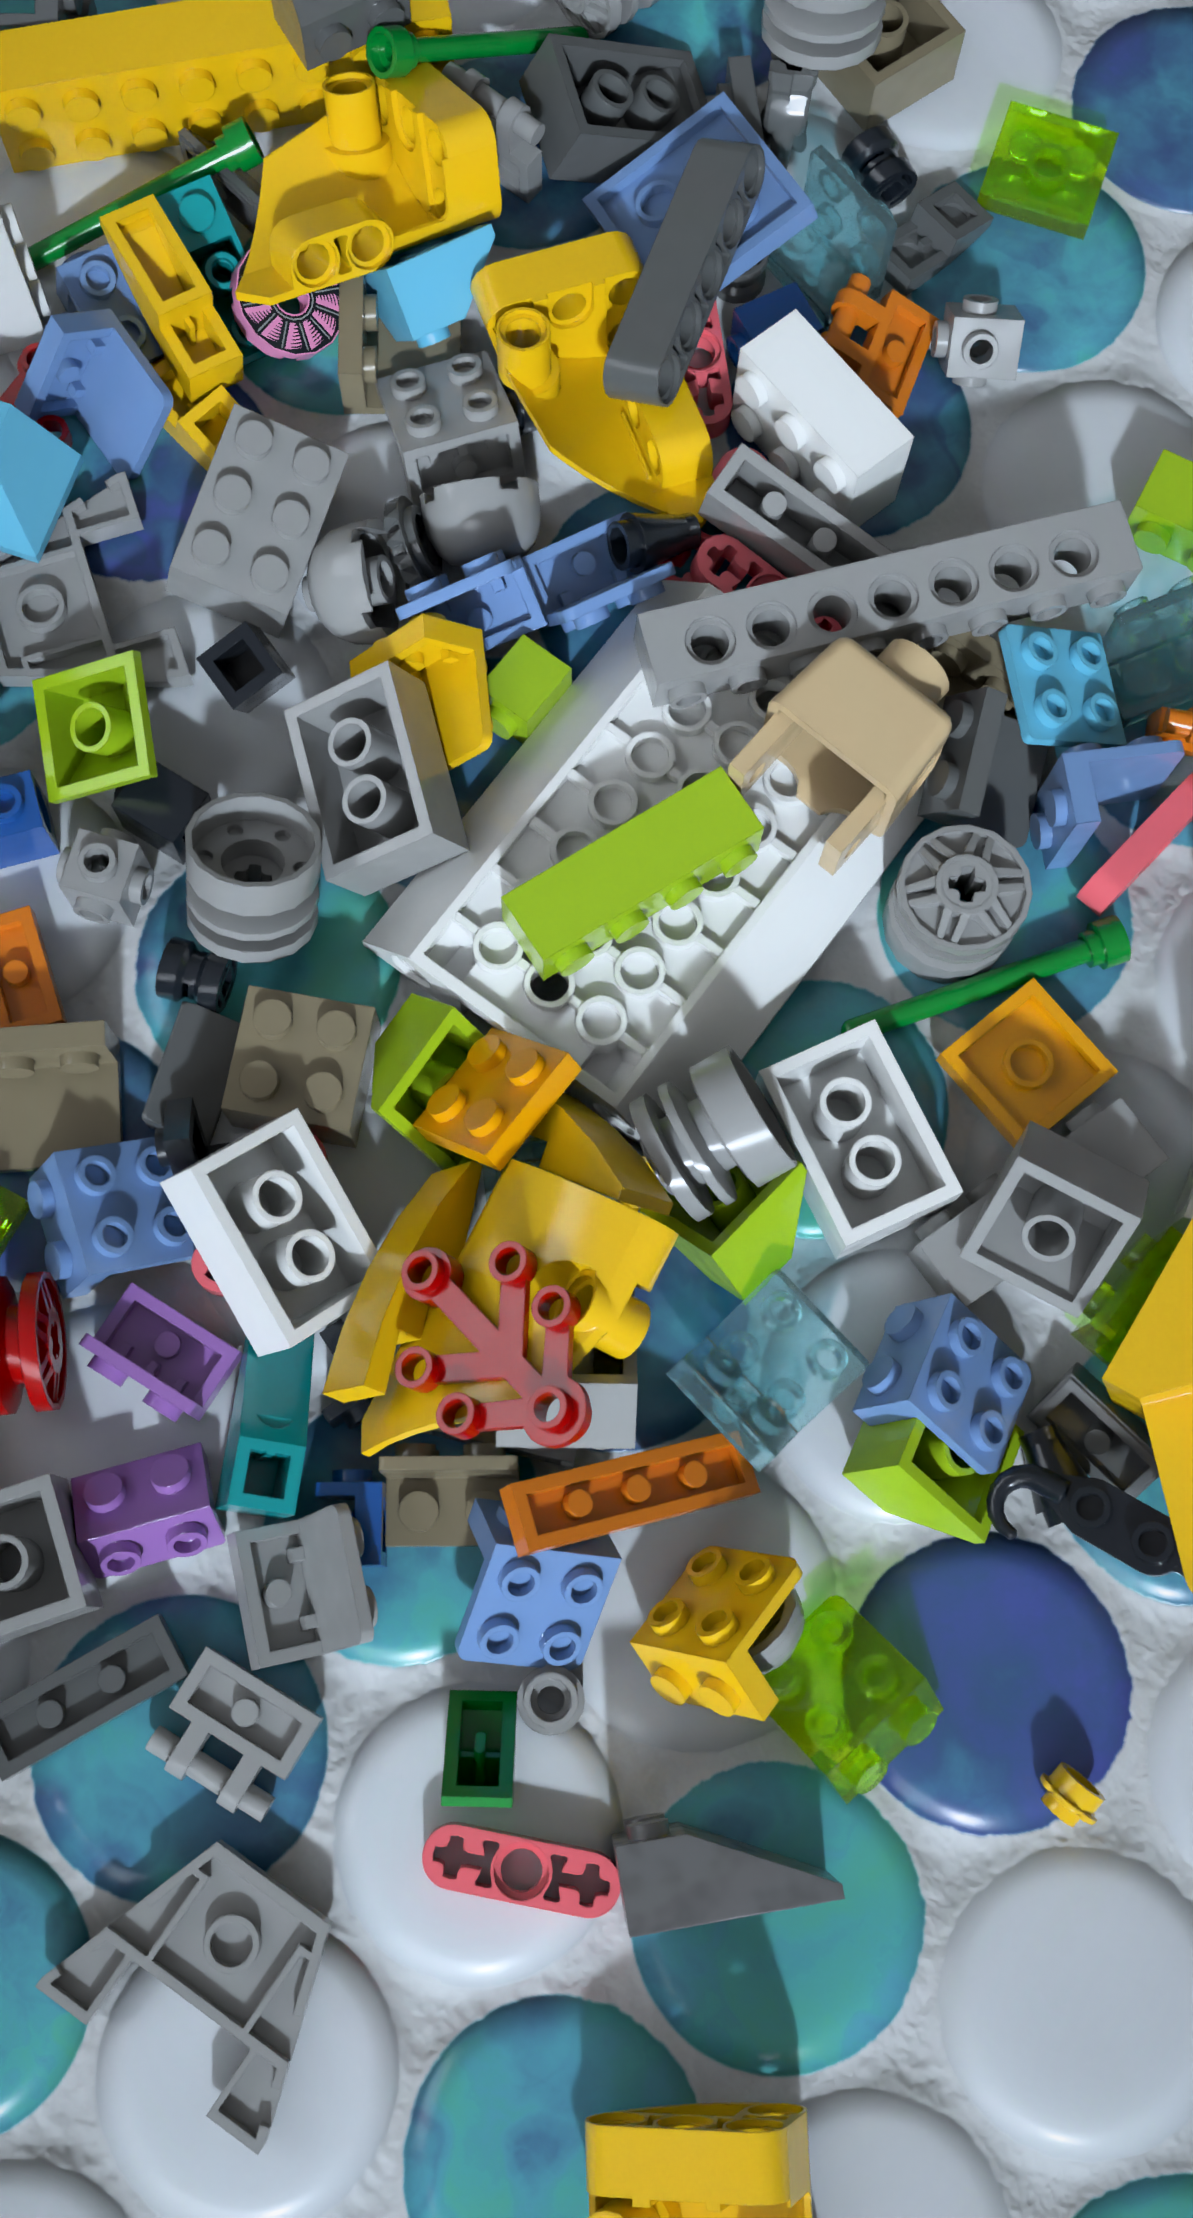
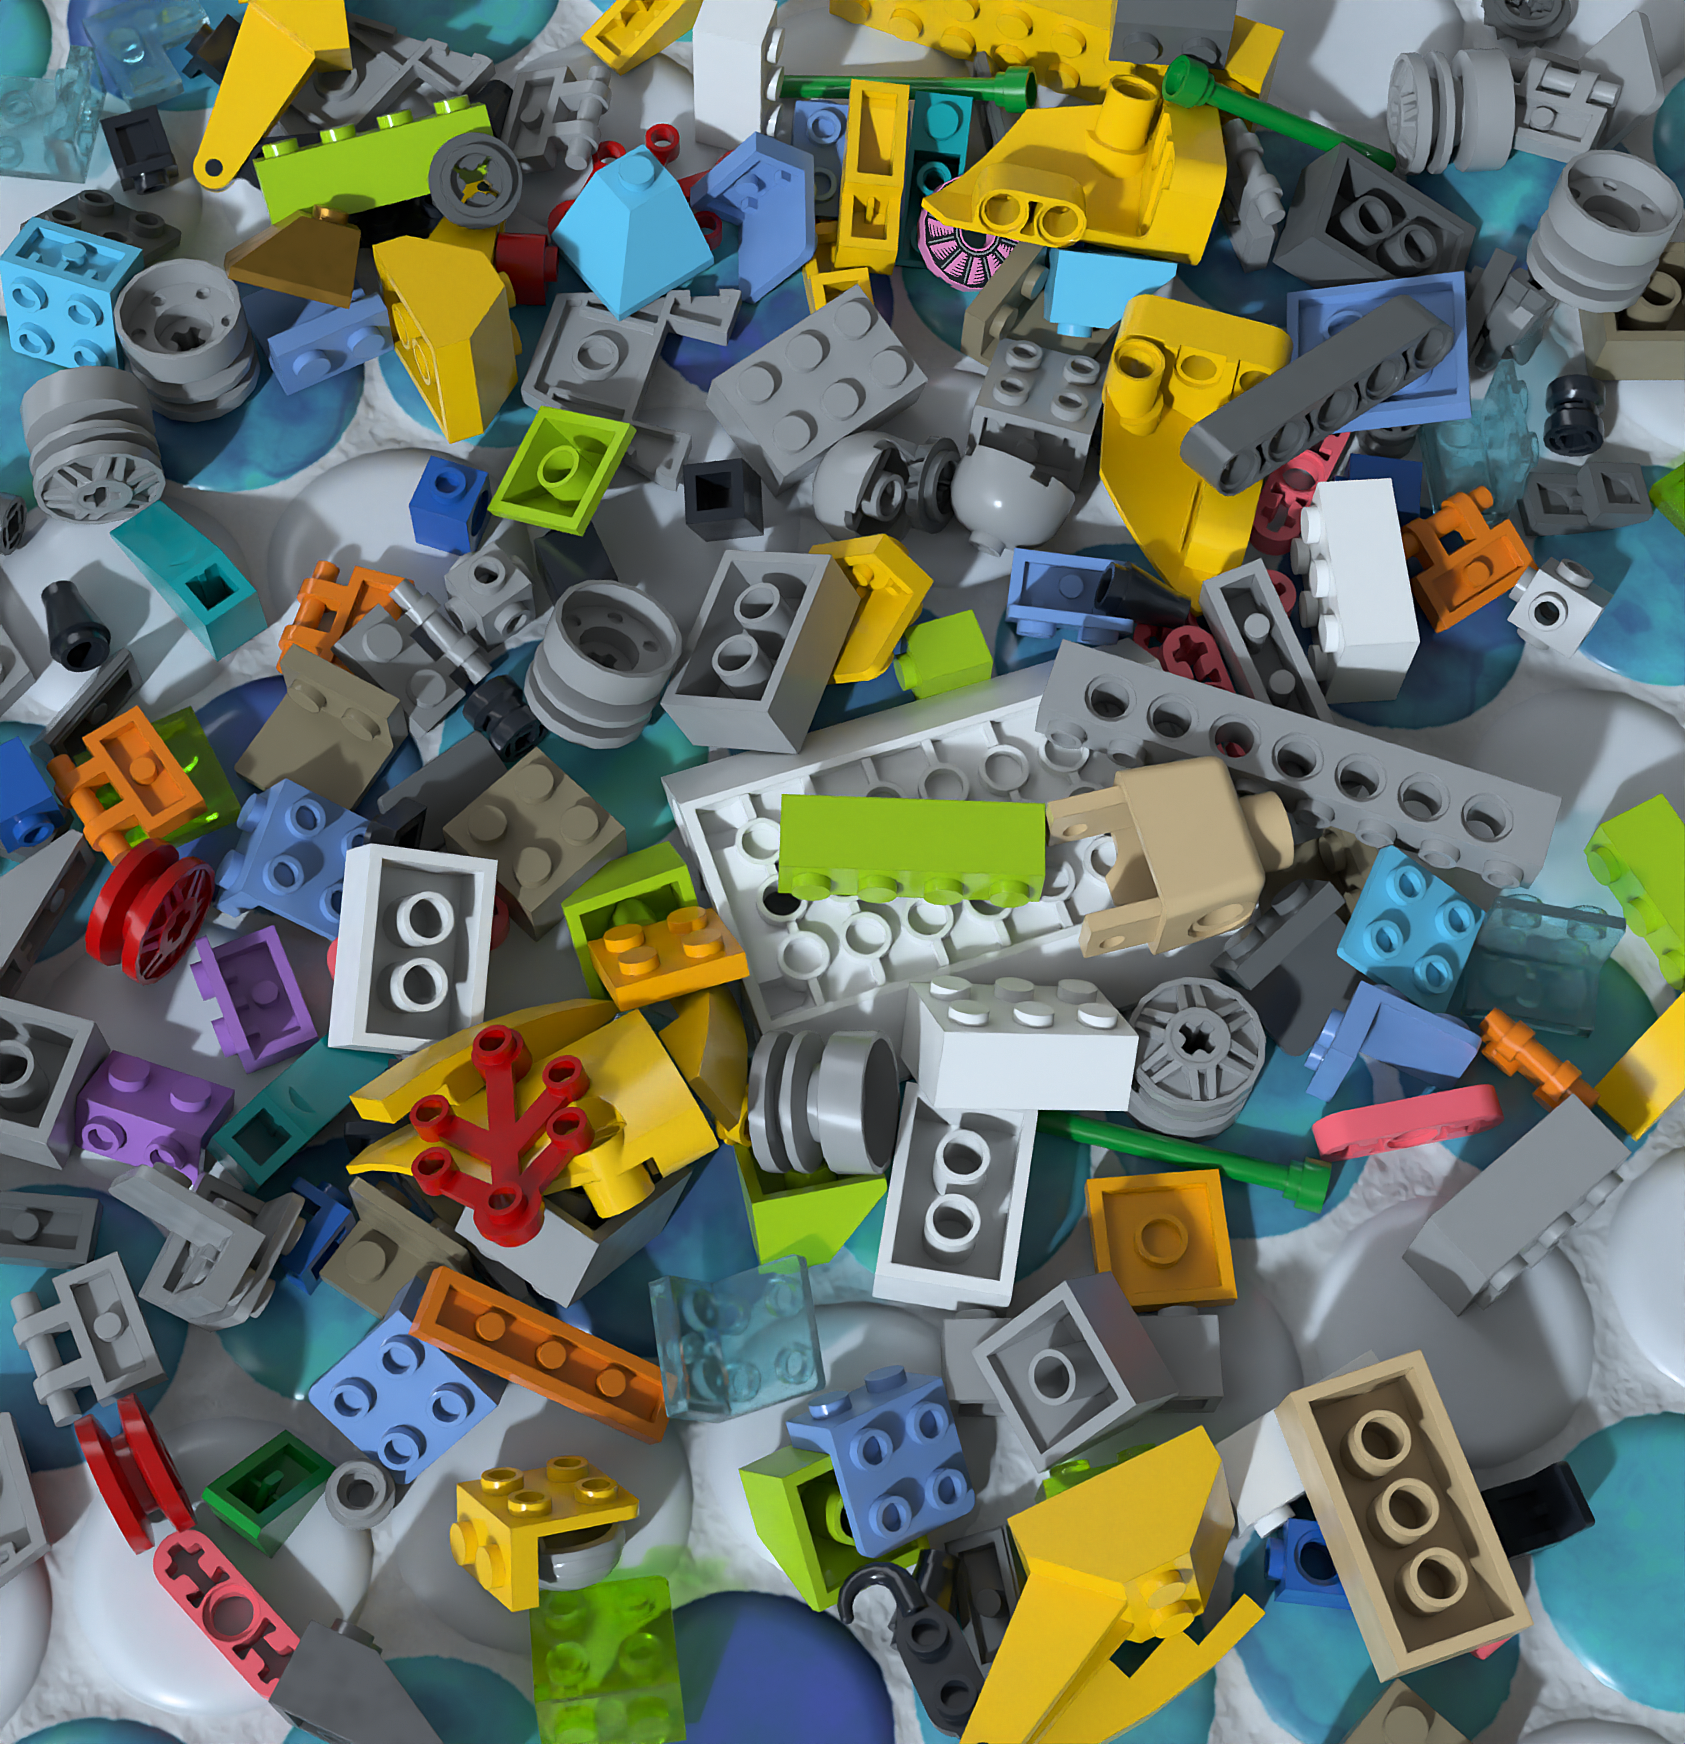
camera: 35 degrees right, 10 degrees down
medium blue bracket [395,549,549,652] -> none
none -> red wheel [73,1392,198,1555]
none -> light grey bracket [108,1162,266,1320]
none -> light grey plate [330,578,492,740]
none -> white brick [900,975,1139,1111]

